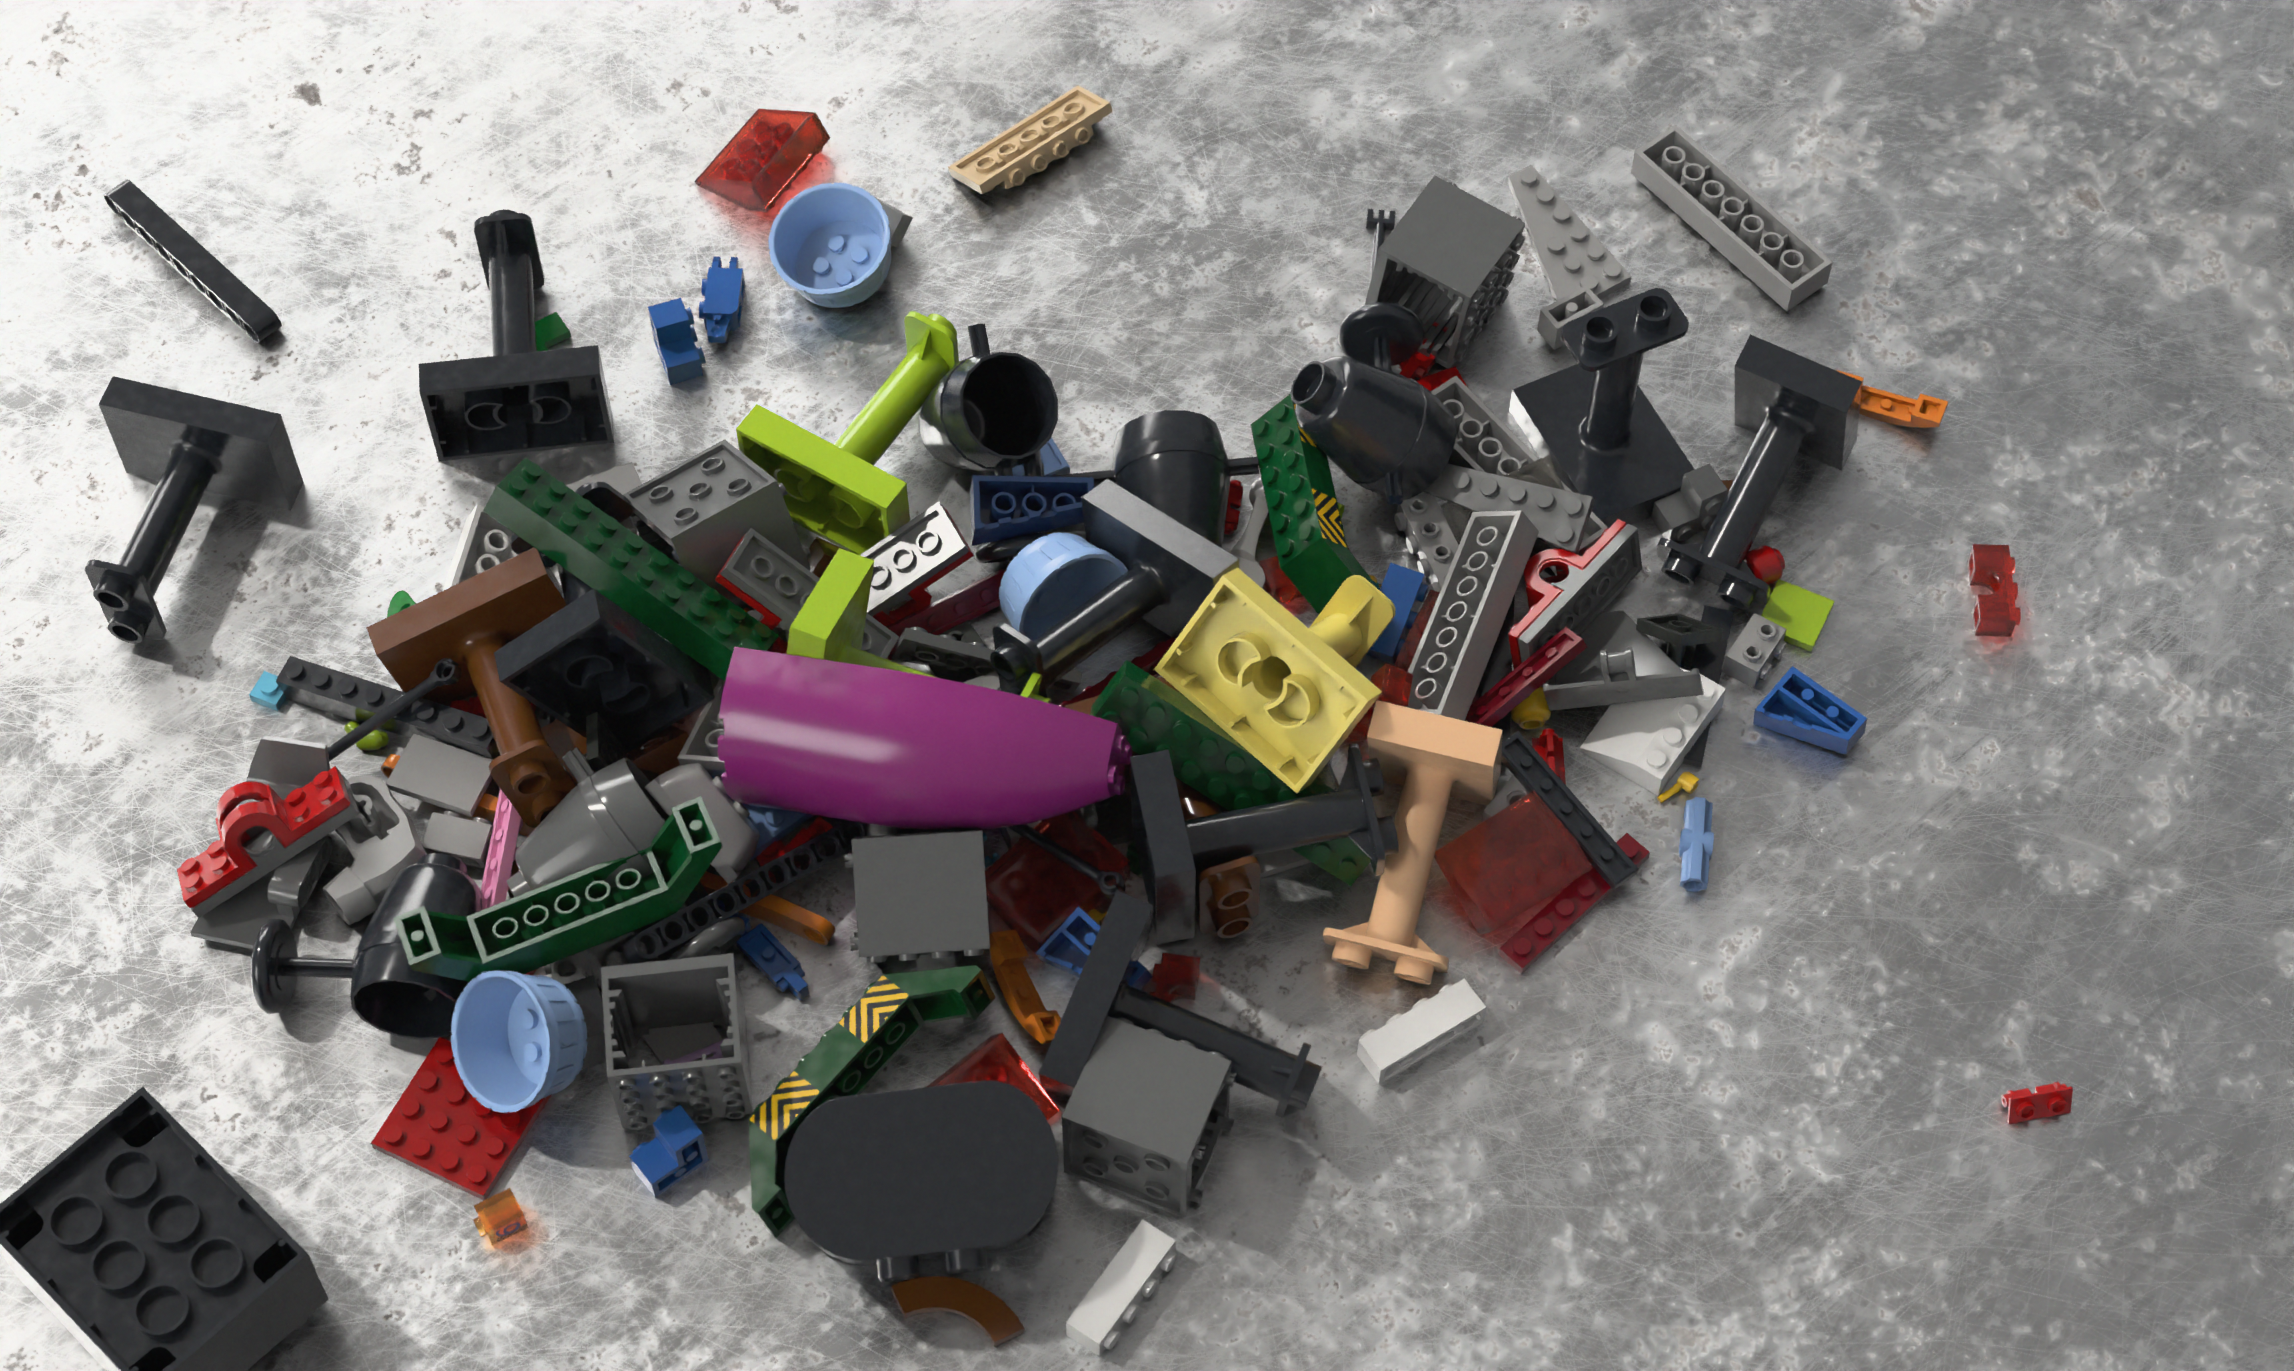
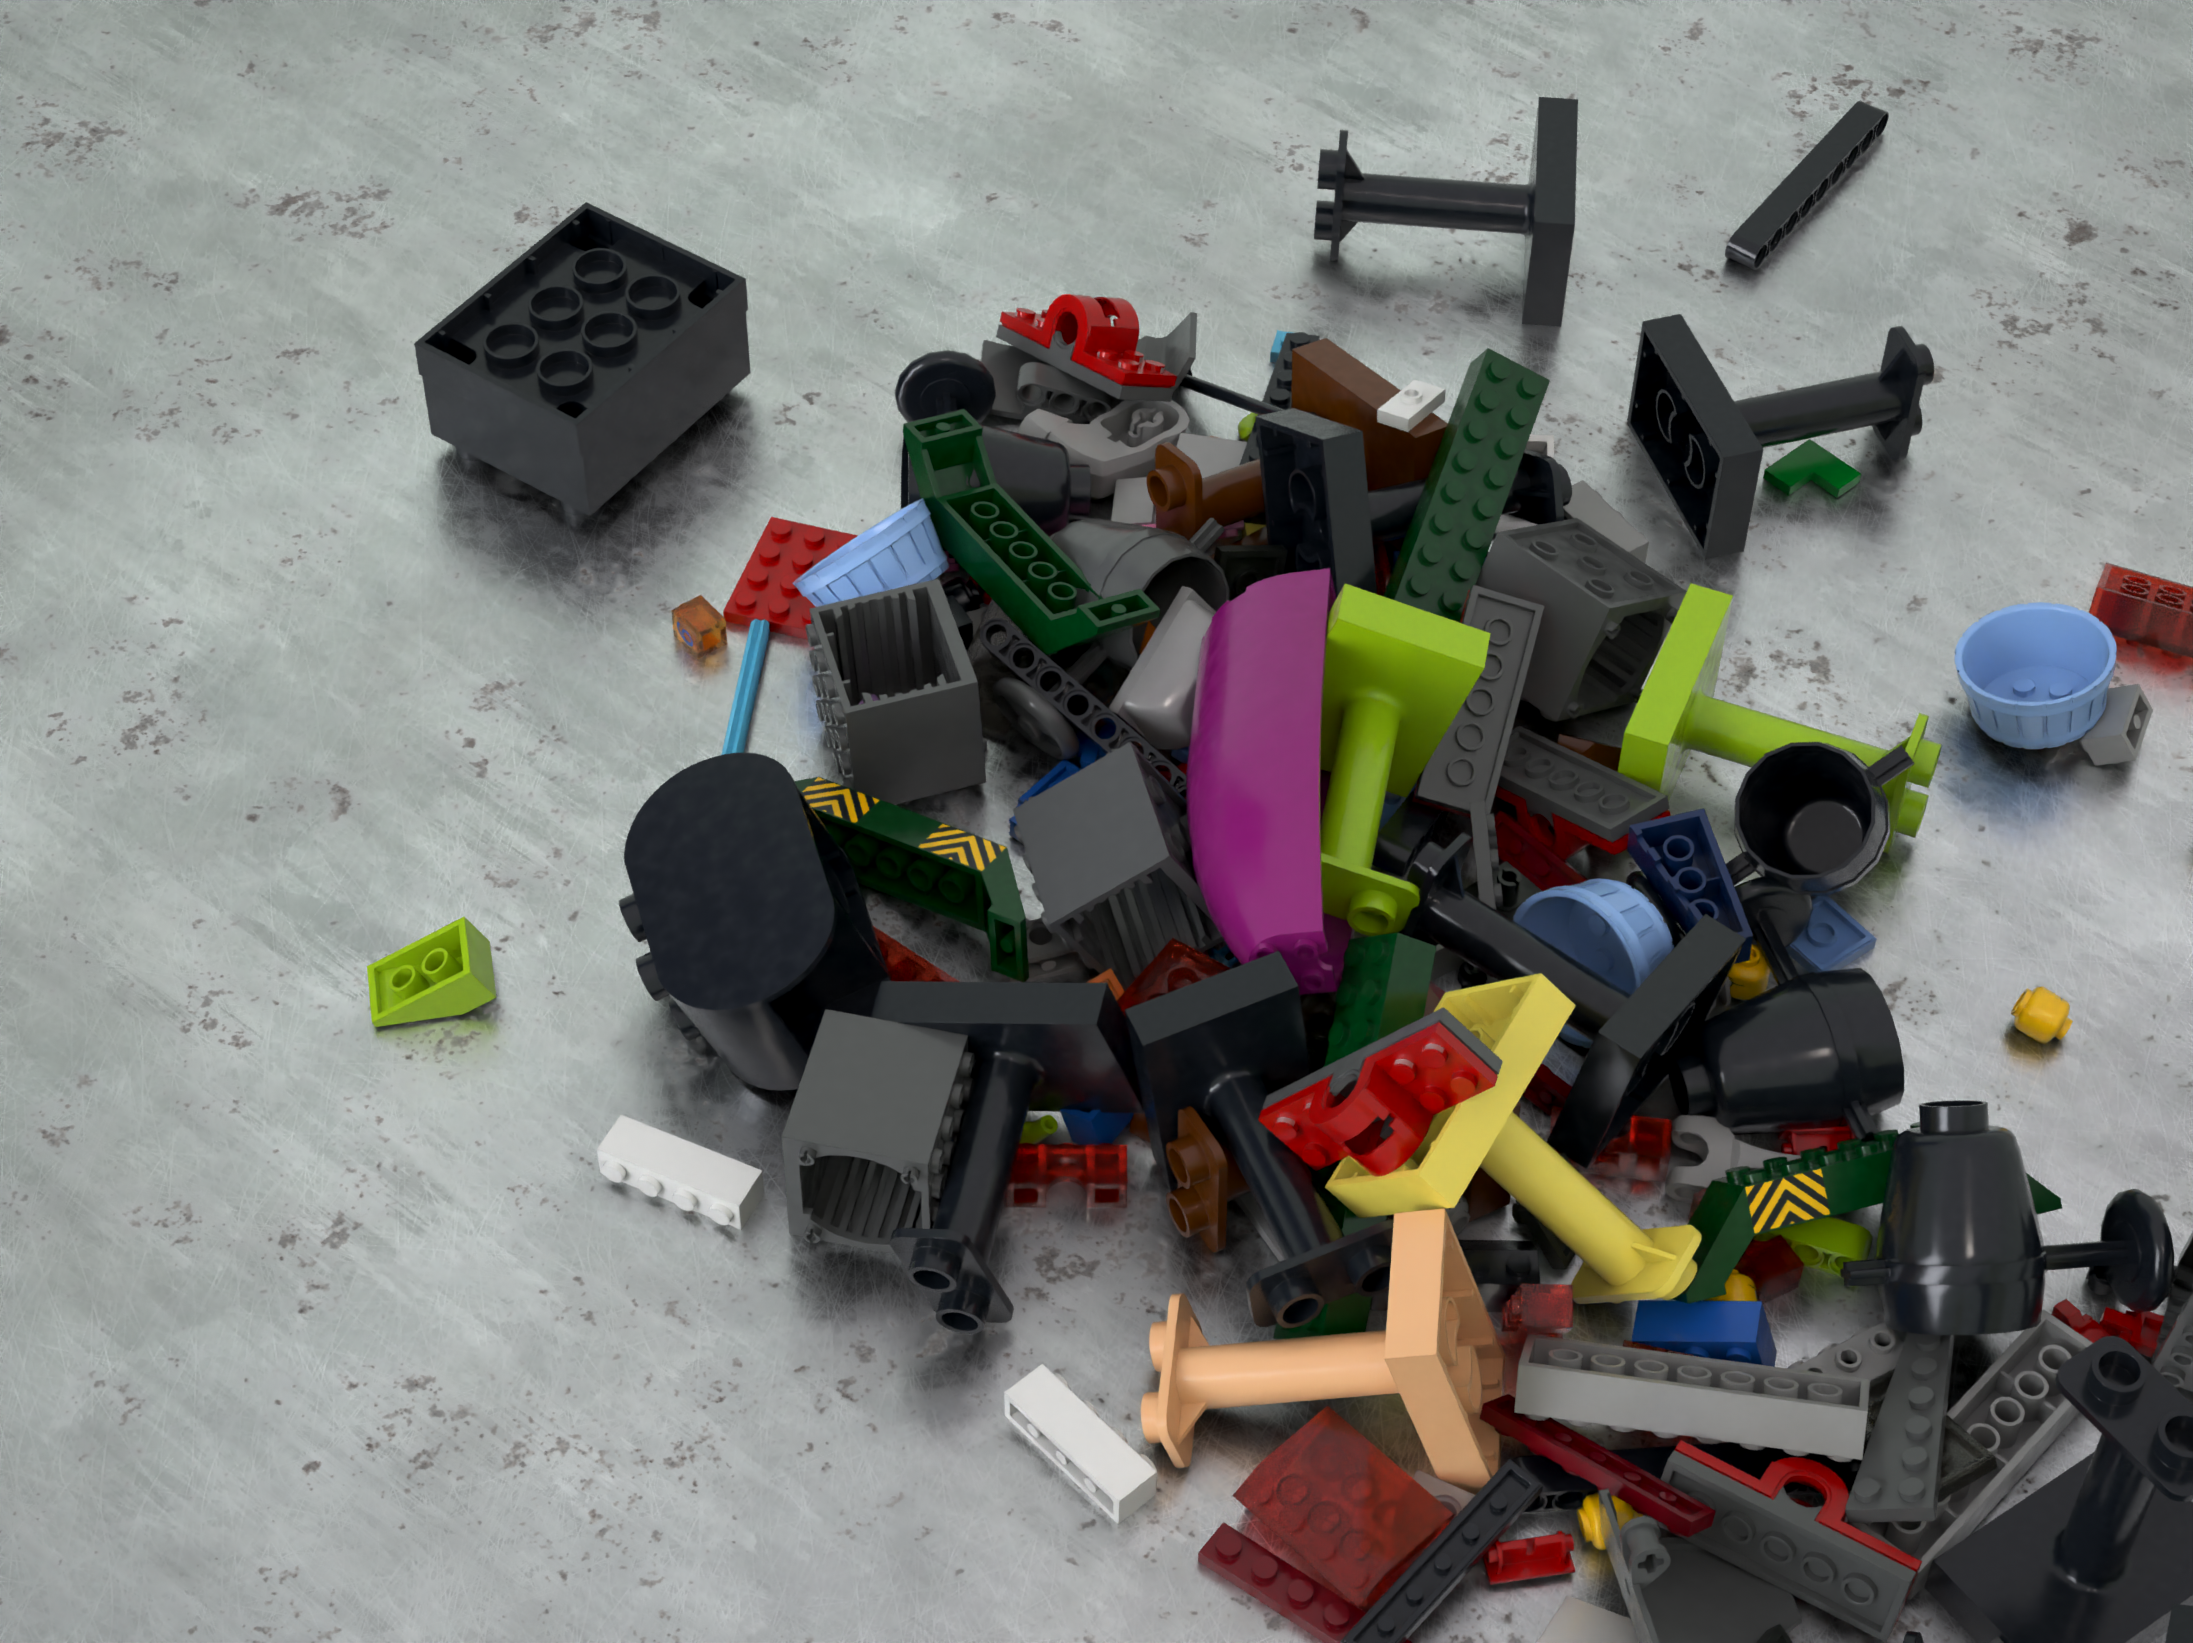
camera: 80 degrees right, 10 degrees down
blue brick [629,1105,709,1198] -> none
blue brick [648,298,706,385] -> none
blue hinge [699,256,745,343] -> none
reddish brown tile [891,1276,1025,1347] -> none
none -> medium azure axle [721,619,770,755]
none -> red piece [1258,1007,1503,1177]
none -> white plate [1377,380,1445,432]
none -> yellow head [2011,986,2073,1044]

